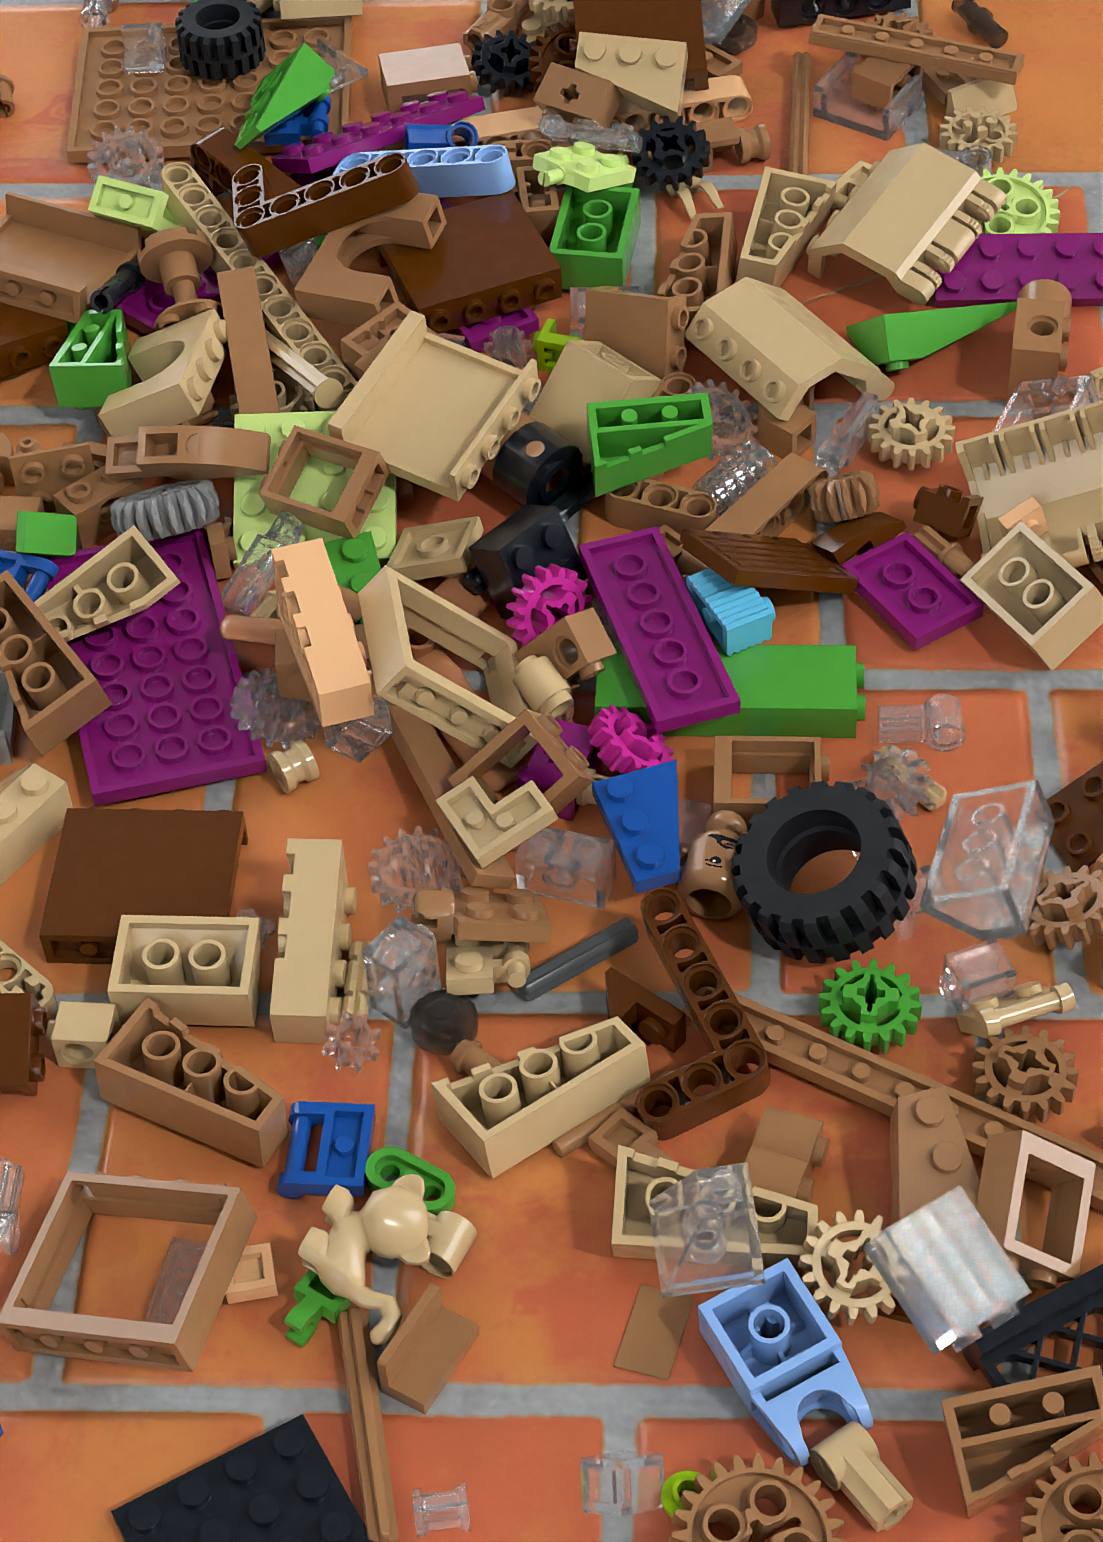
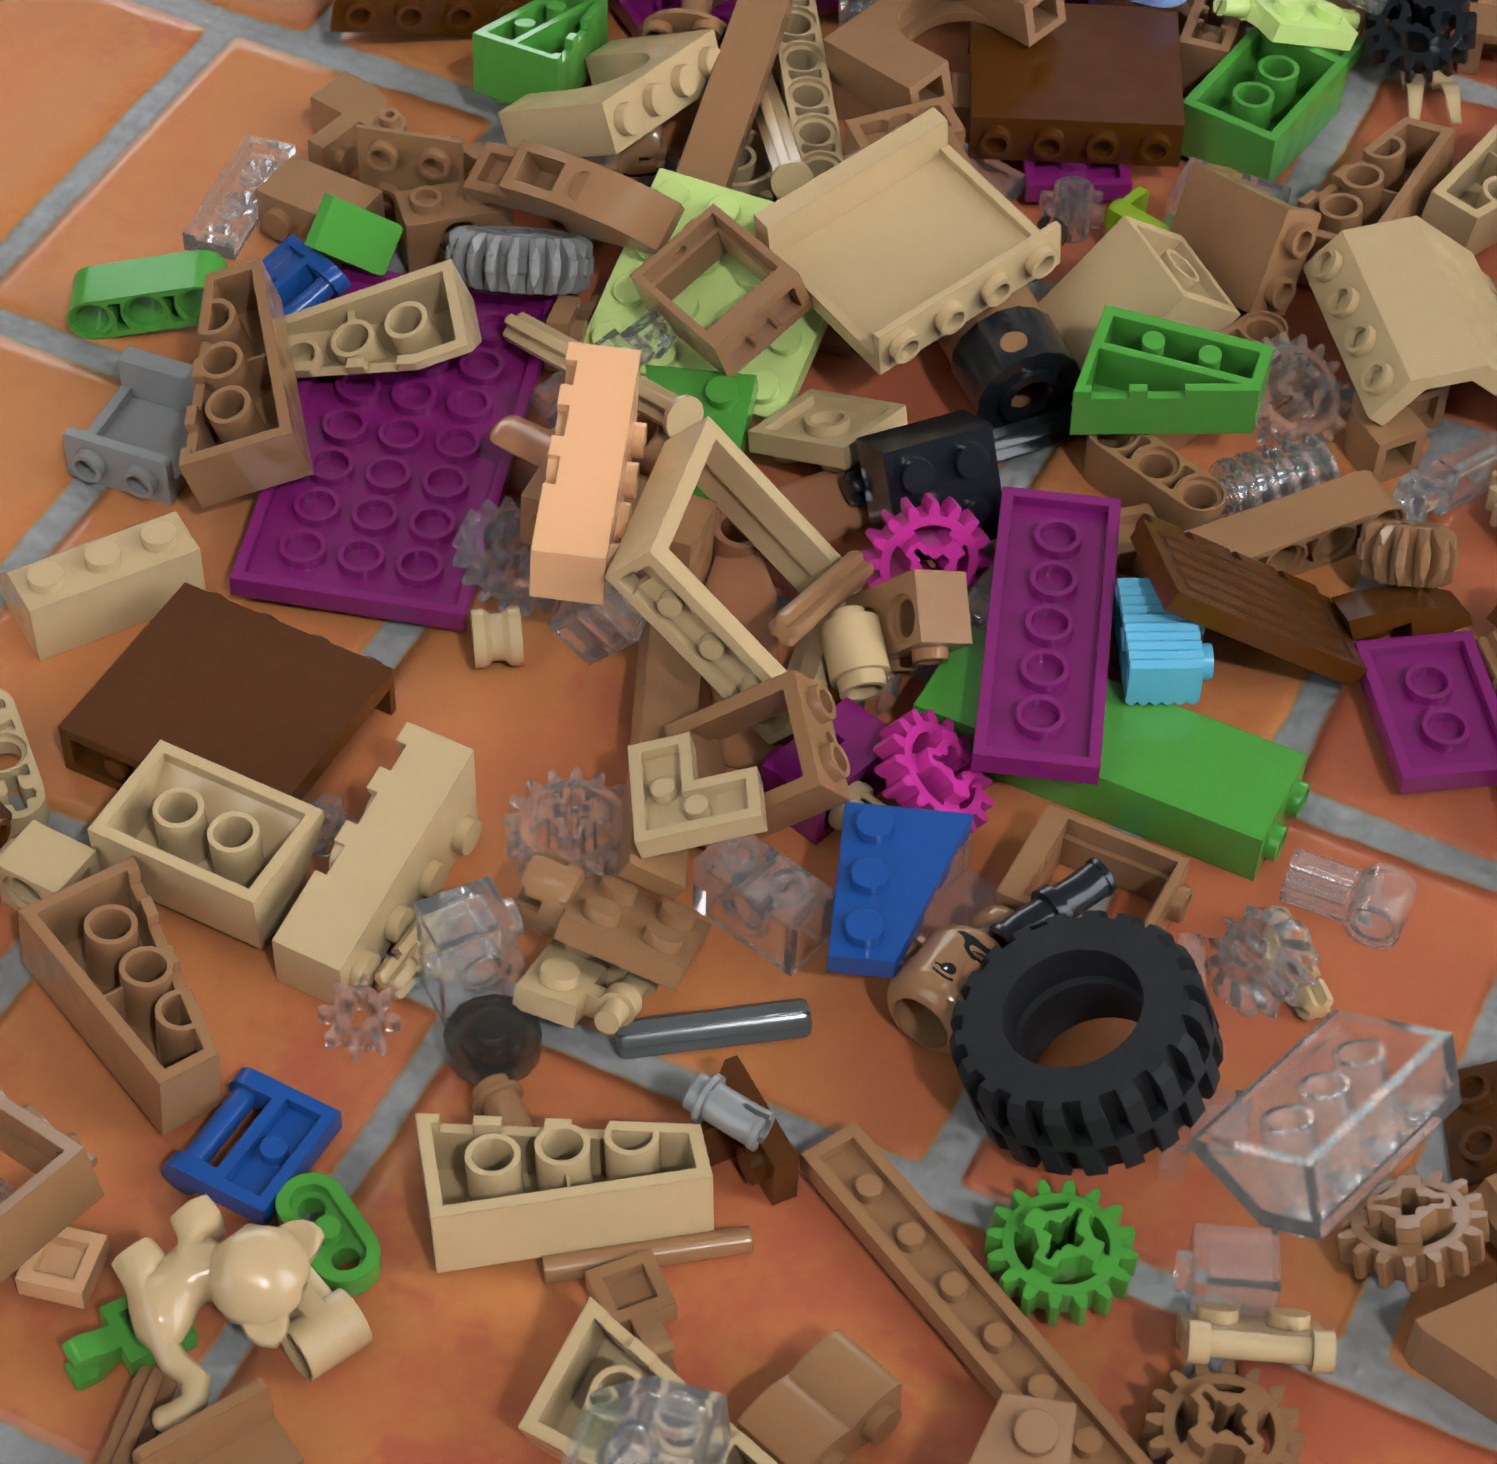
camera: 20 degrees right, 0 degrees up
reddish brown beam [636,887,771,1141] -> none
none -> tan axle [503,312,704,438]
none -> light grey pin [682,1072,776,1152]
none -> medium nougat axle [768,550,874,647]
none -> black pin [988,858,1117,948]

